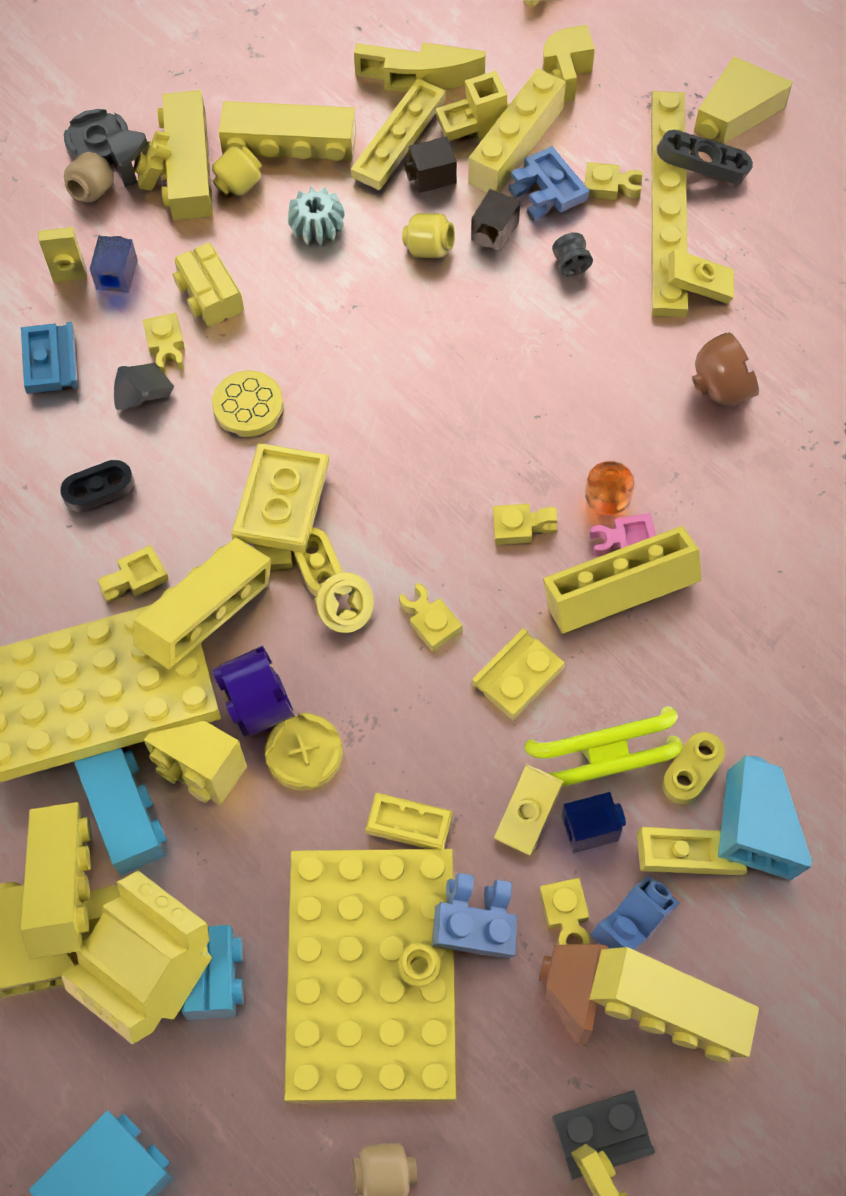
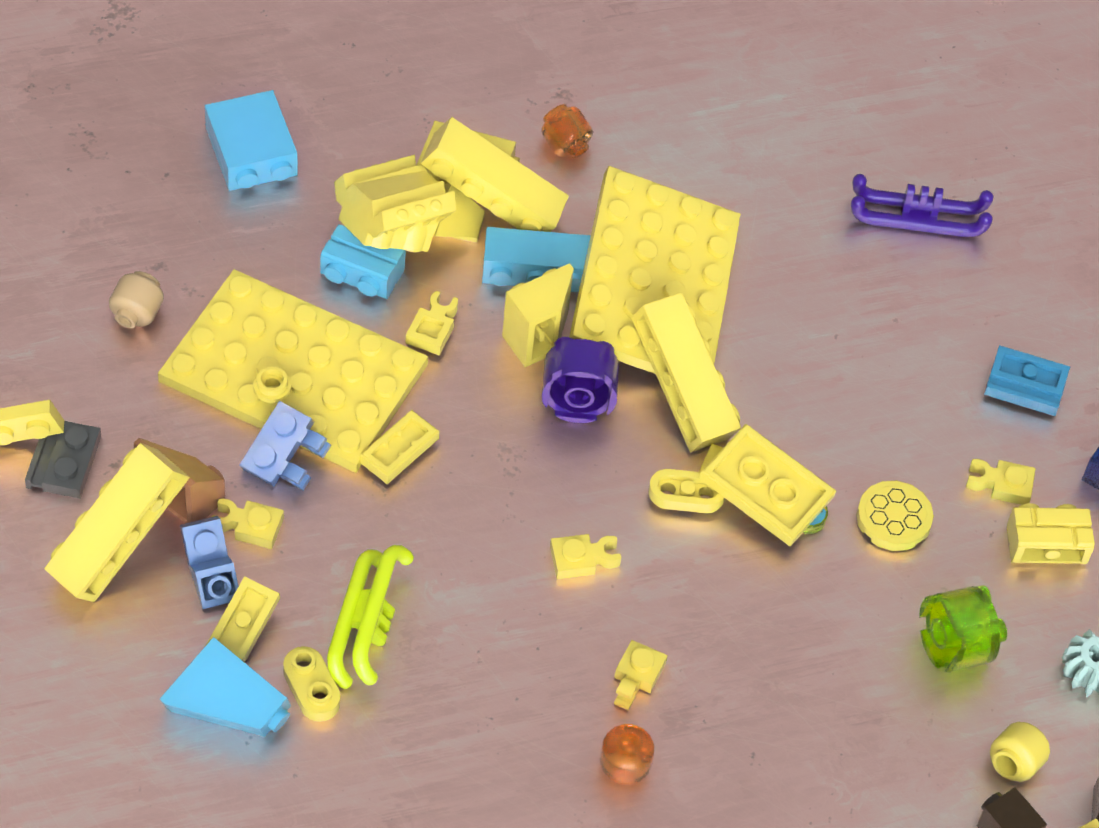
camera: 110 degrees right, 10 degrees down
black plate [60,460,134,512] -> none
light yellow plate [98,545,169,603] -> none
dark grey tile [114,363,174,410] -> none
light yellow tile [264,713,343,791] -> none
light yellow gear [314,572,374,633] -> none
light yellow plate [472,628,565,720] -> none
light yellow plate [494,764,564,855] -> none
light yellow brick [543,526,702,634] -> none
clear blue brick [561,792,626,853] -> none
bright pink plate [589,513,656,557] -> none
none -> light yellow plate [405,291,458,355]
none -> clear neon green brick [919,585,1007,672]

